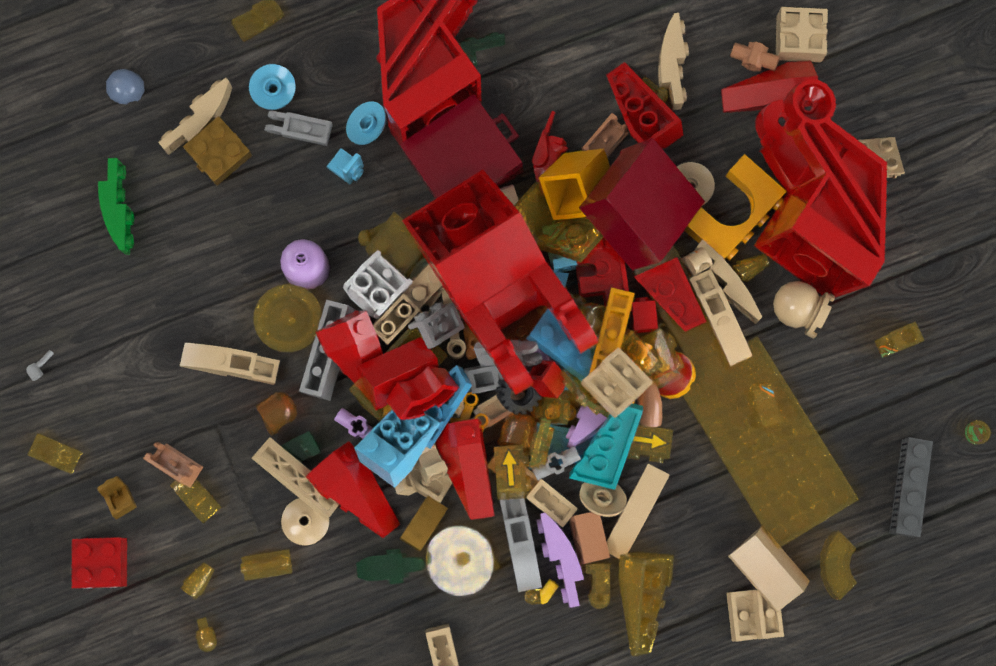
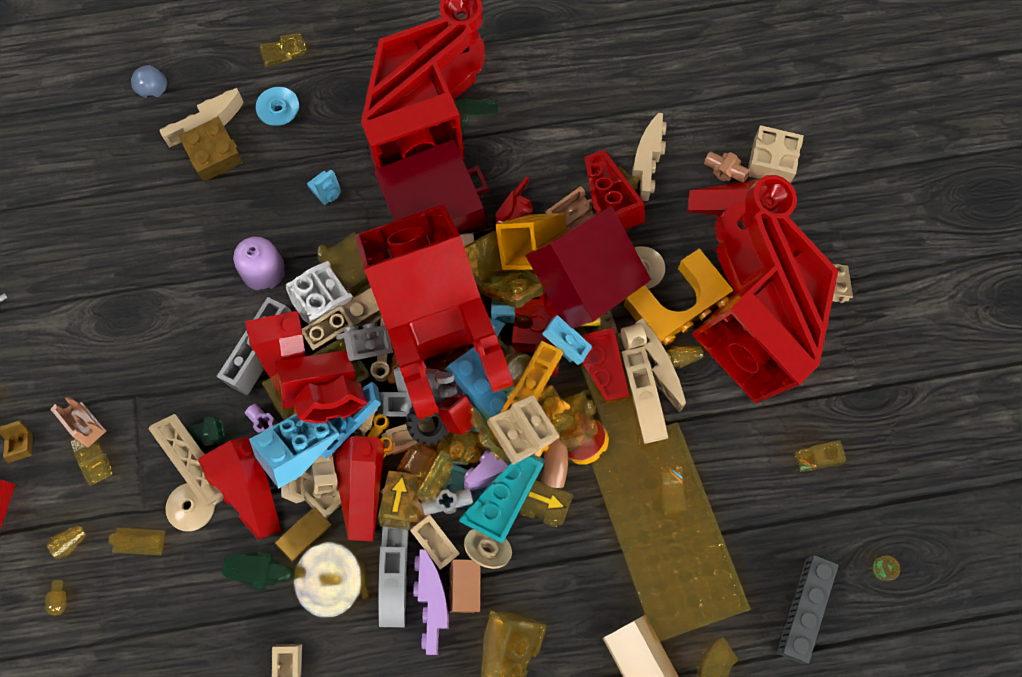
camera: 15 degrees right, 10 degrees down
green slope [98,158,134,255] -> none
tan slope [180,343,280,385] -> none
clear yellow piece [254,284,322,352] -> none
clear orange helmet [255,392,298,436] -> none
light grey hinge [265,111,333,146] -> none
medium azure dish [346,101,387,145] -> none
arm [524,579,559,605] -> none
clear yellow leg [584,563,610,609] -> none
tan slope [606,464,669,561] -> none
red brick [630,297,658,334] -> none
tan tile [773,281,835,339] -> none
none -> medium azure hinge [542,315,592,365]

